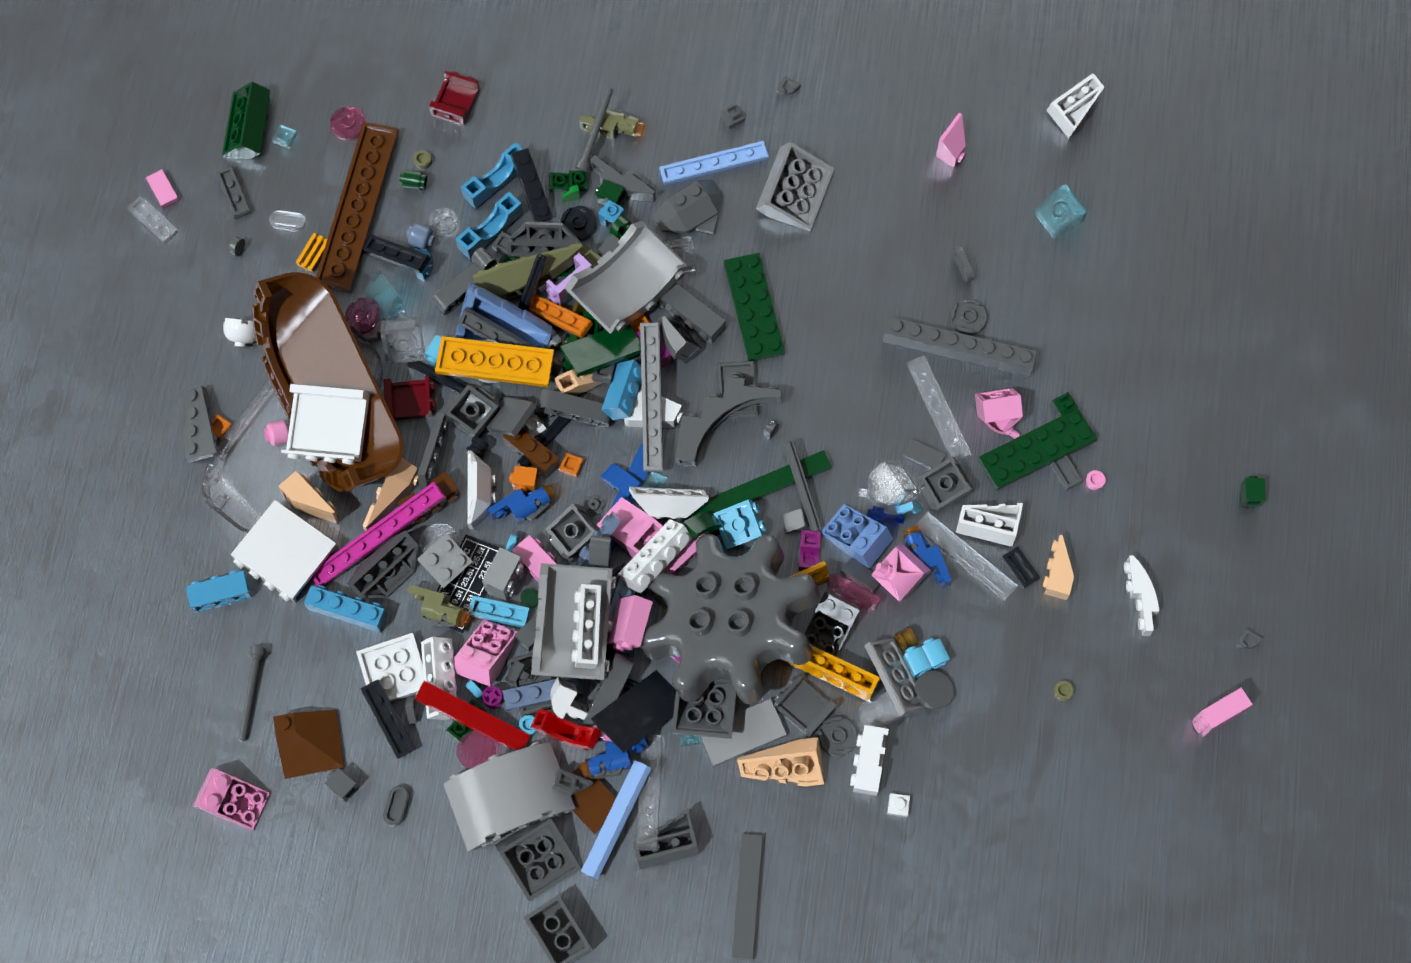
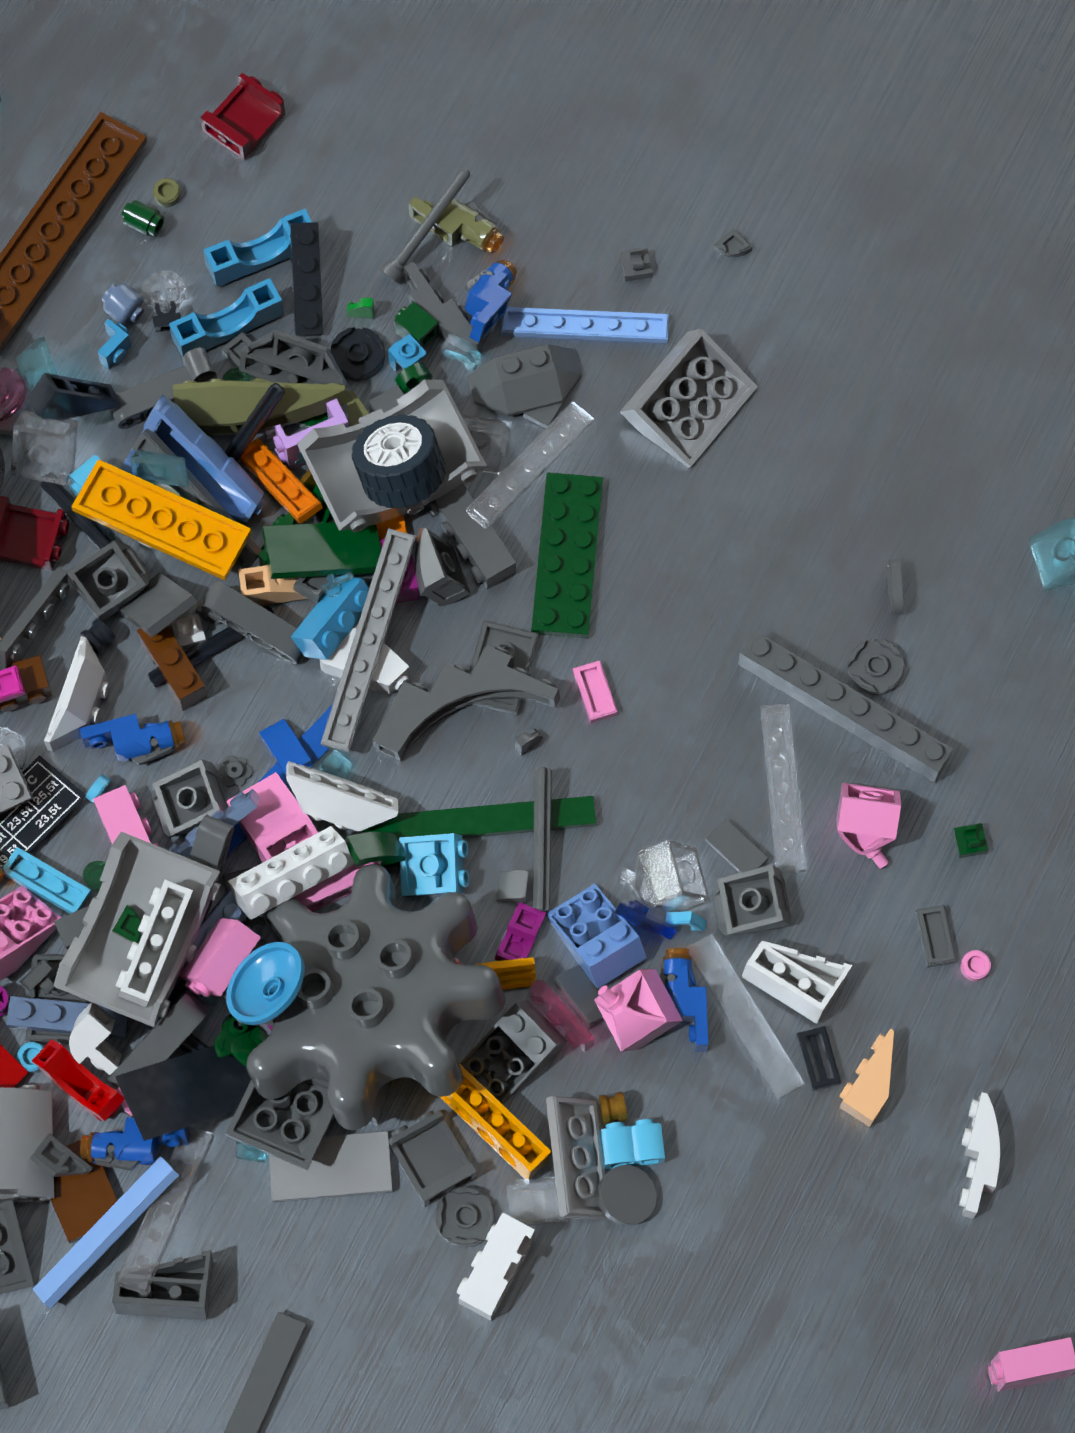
camera: 15 degrees right, 0 degrees up
clear pink tile [330,106,366,141] -> none
black plate [362,234,430,274] -> none
light grey brick [482,548,525,601] -> none
orange brick [509,466,539,493] -> none
dark grey tile [546,335,563,354] -> none
dark green slope [549,170,588,192] -> none
orange tile [559,452,584,478] -> none
light nougat wedge [737,737,824,786] -> none
white plate [887,793,910,817] -> none
bright pink slope [936,113,966,167] -> none
dark green plate [978,408,1097,490] -> none
olive tile [1053,681,1074,701] -> none
none -> black slope [28,373,122,421]
none -> dark green tile [112,905,143,944]
none -> clear light blue slope [131,450,188,486]
none -> black tile [152,301,181,332]
none -> dark green plate [214,1014,268,1068]
none -> dark azure dish [226,942,305,1025]
none -> clear light blue hand [322,572,353,597]
none -> black wheel [351,414,446,508]
none -> clear light blue hand [442,349,481,371]
none -> blue plate [465,260,517,343]
none -> clear tile [465,401,594,530]
none -> bright pink tile [573,660,618,723]

